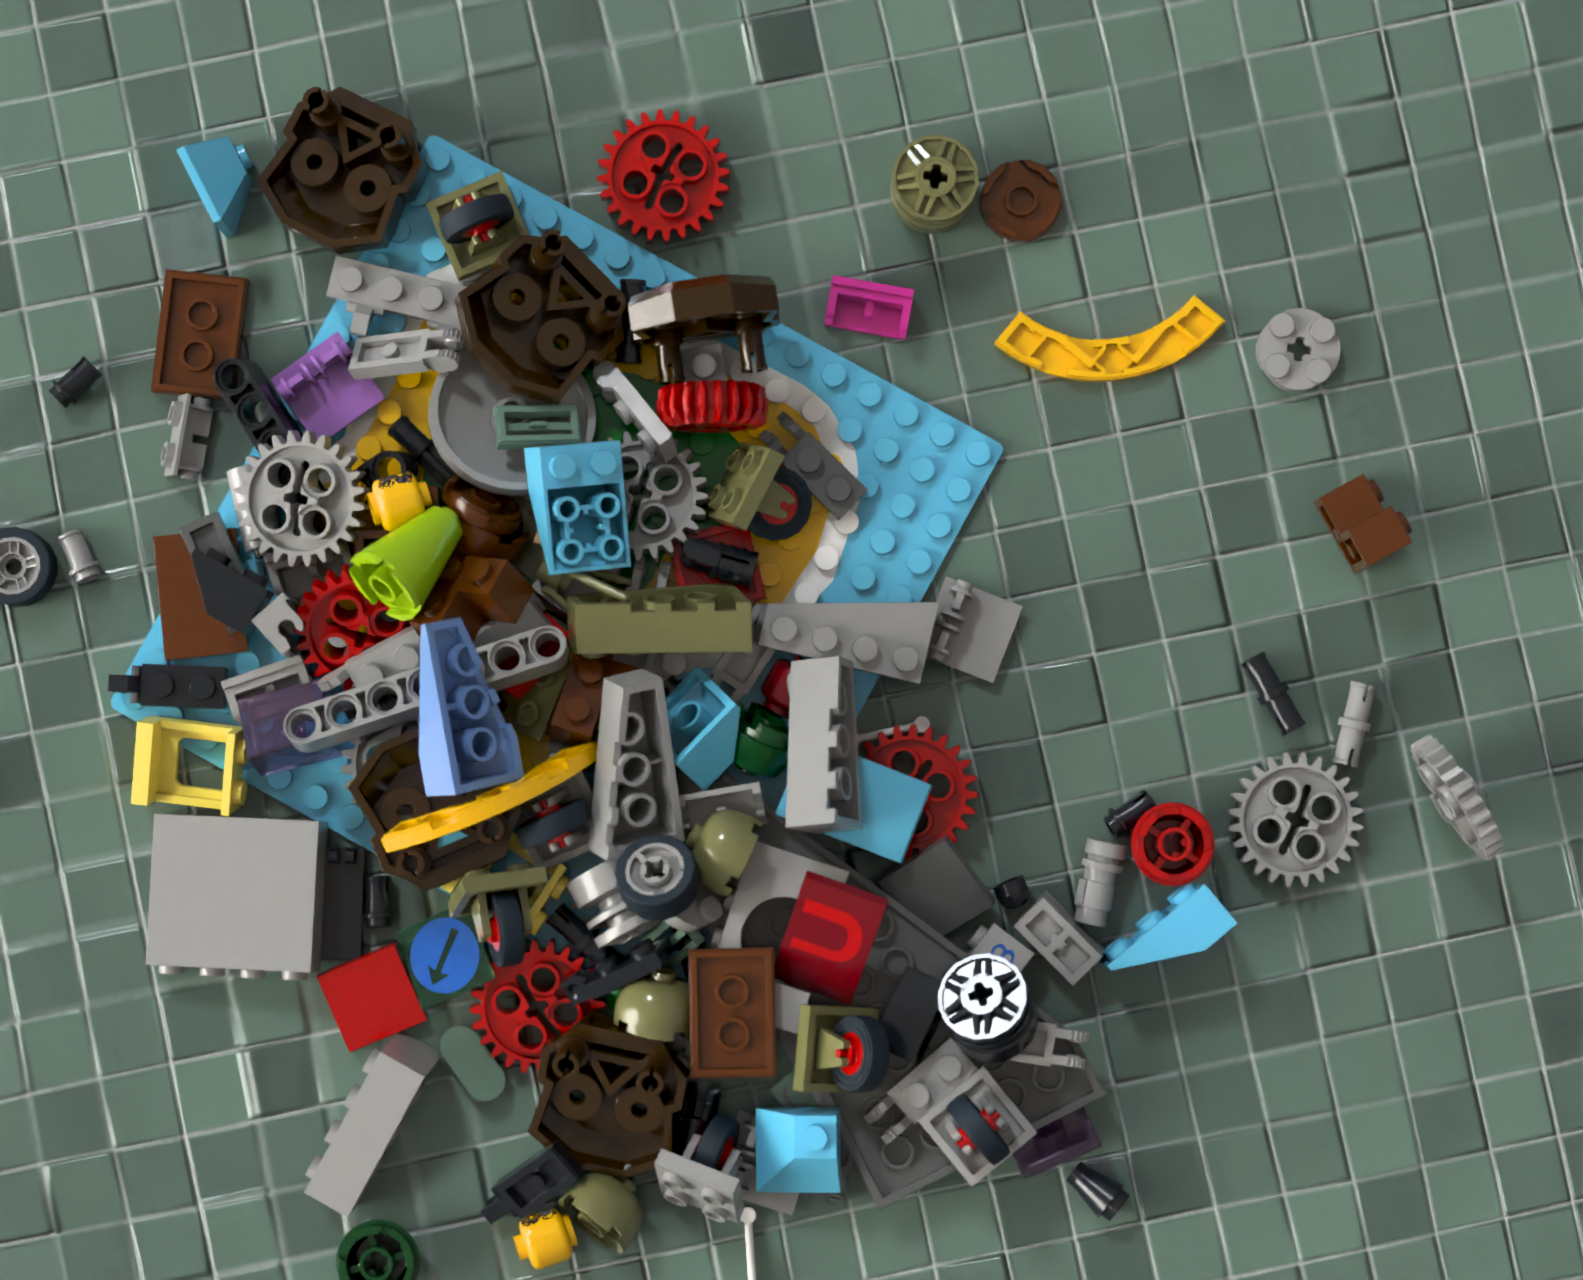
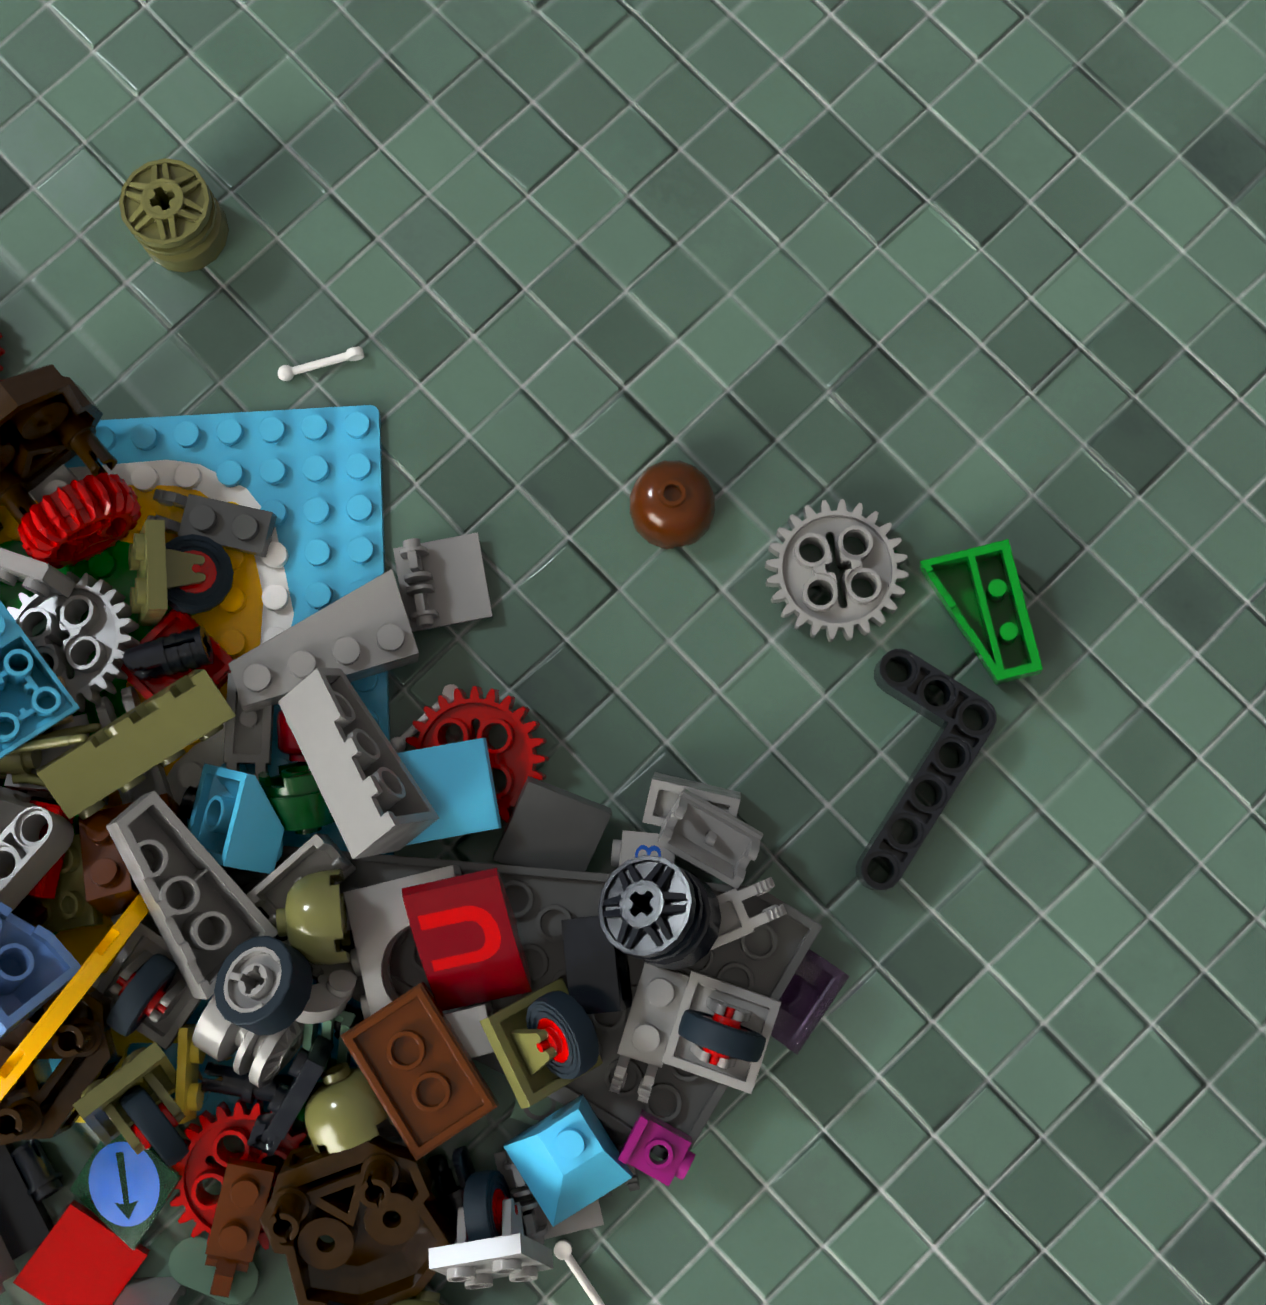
camera: 25 degrees left, 5 degrees down
dark pink hinge [824,275,914,340] -> none
reddish brown tile [980,160,1062,242] -> none
black hinge [992,875,1029,909] -> none
yellow tile [994,295,1226,382] -> none
black cone [1066,1161,1130,1222] -> none
light grey axle [1074,838,1128,927] -> none
medium azure slope [1100,883,1237,971] -> none
black pin [1103,789,1157,839] -> none
red cone [1131,802,1215,886] -> none
black pin [1241,652,1306,736] -> none
light grey plate [1256,308,1340,392] -> none
reddish brown brick [1314,474,1412,573] -> none
light grey pin [1332,681,1377,768] -> none
light grey gear [1410,735,1505,861] -> none
none -> reddish brown hinge [205,1157,276,1298]
none -> white hinge [278,346,364,381]
none -> magenta brick [618,1109,696,1187]
none -> reddish brown cylinder [630,460,715,549]
none -> light grey hinge [657,788,763,890]
none -> black beam [856,649,997,890]
none -> green wedge [920,539,1043,685]

